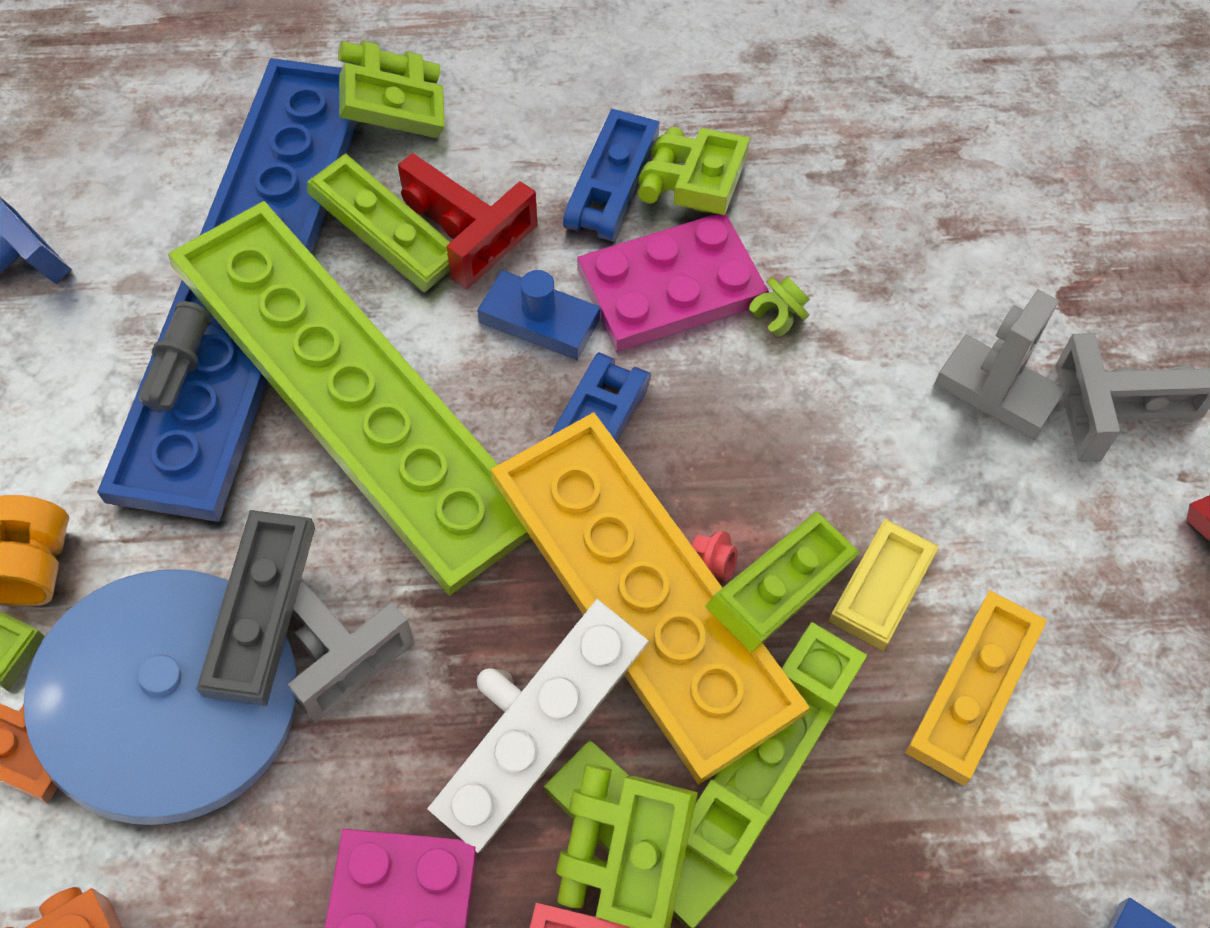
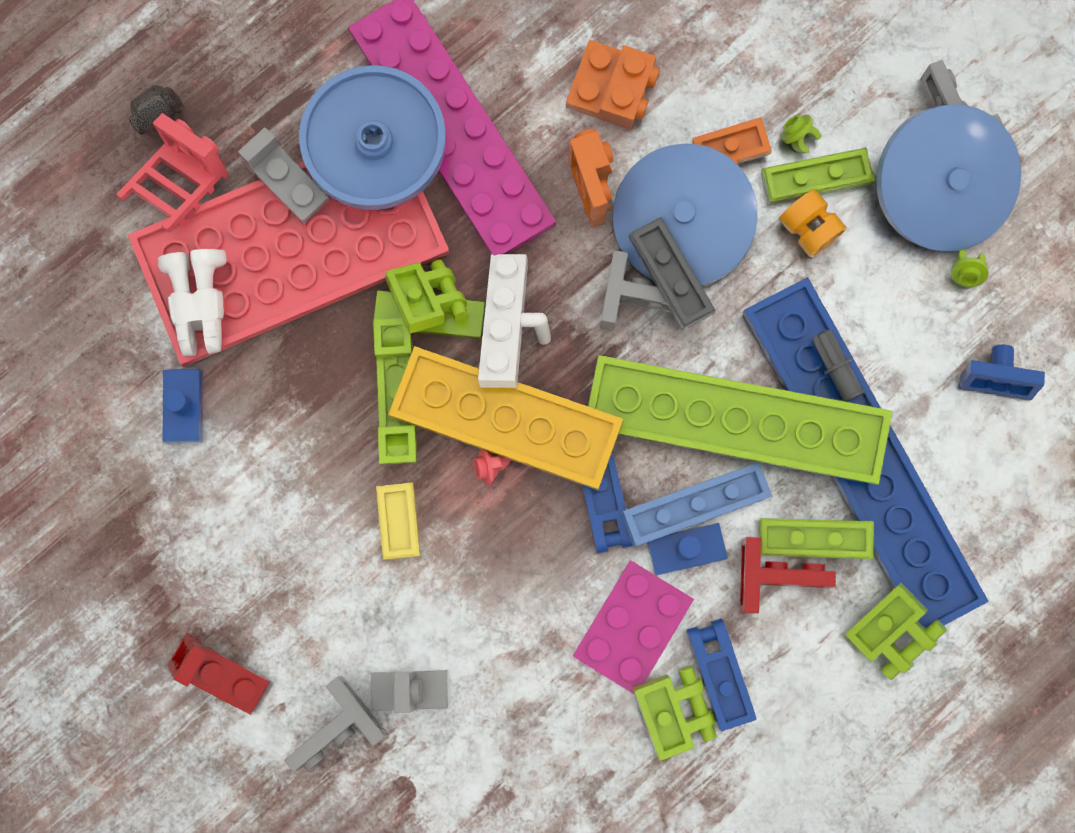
camera: 145 degrees right, 20 degrees up
lime tile [705,511,860,653] -> none
lime plate [749,276,810,337] -> none
yellow plate [905,590,1047,786] -> none
none -> orange plate [569,129,614,228]
none -> medium blue plate [620,462,773,547]

